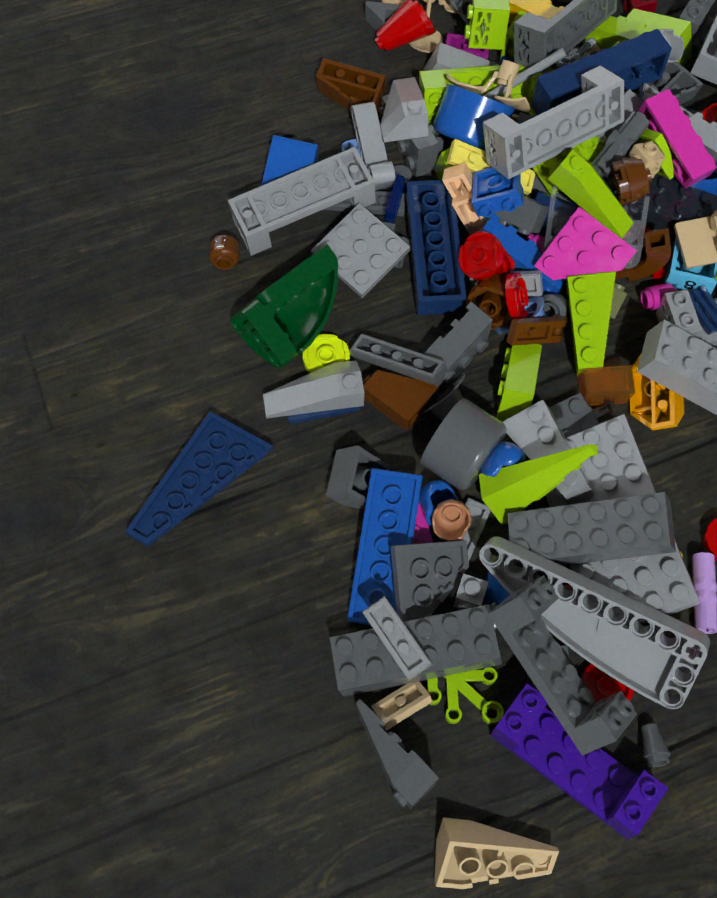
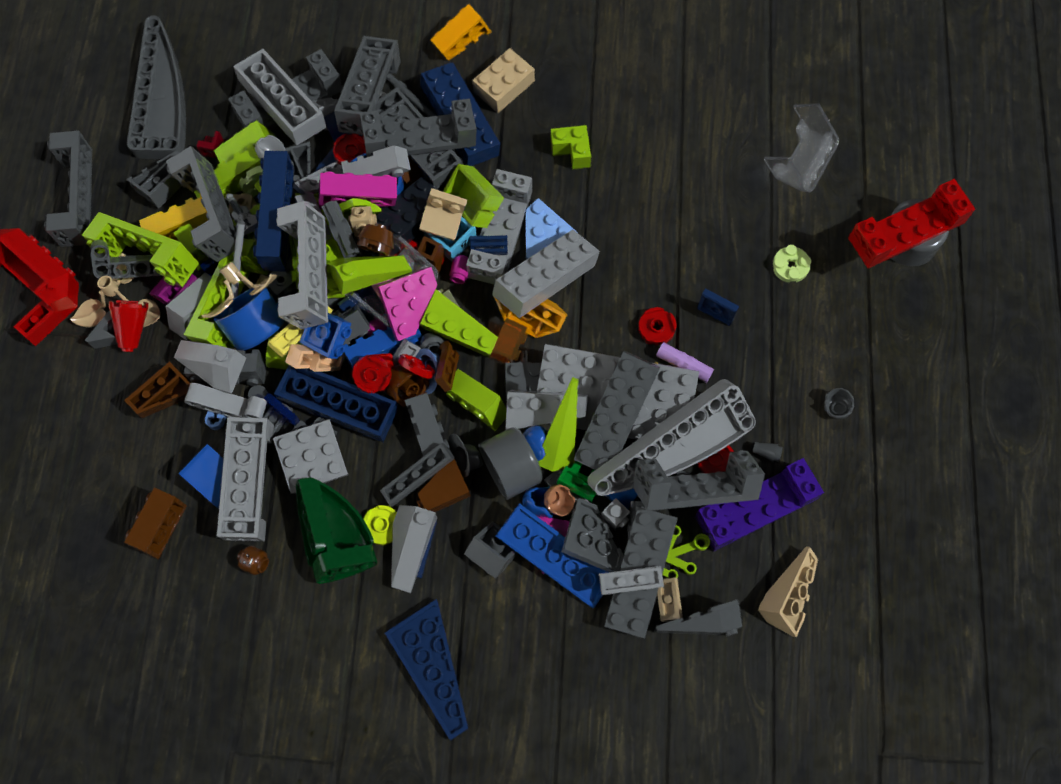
camera: 60 degrees left, 5 degrees up
none -> reddish brown brick [124,488,187,559]
none -> green plate [556,461,600,502]

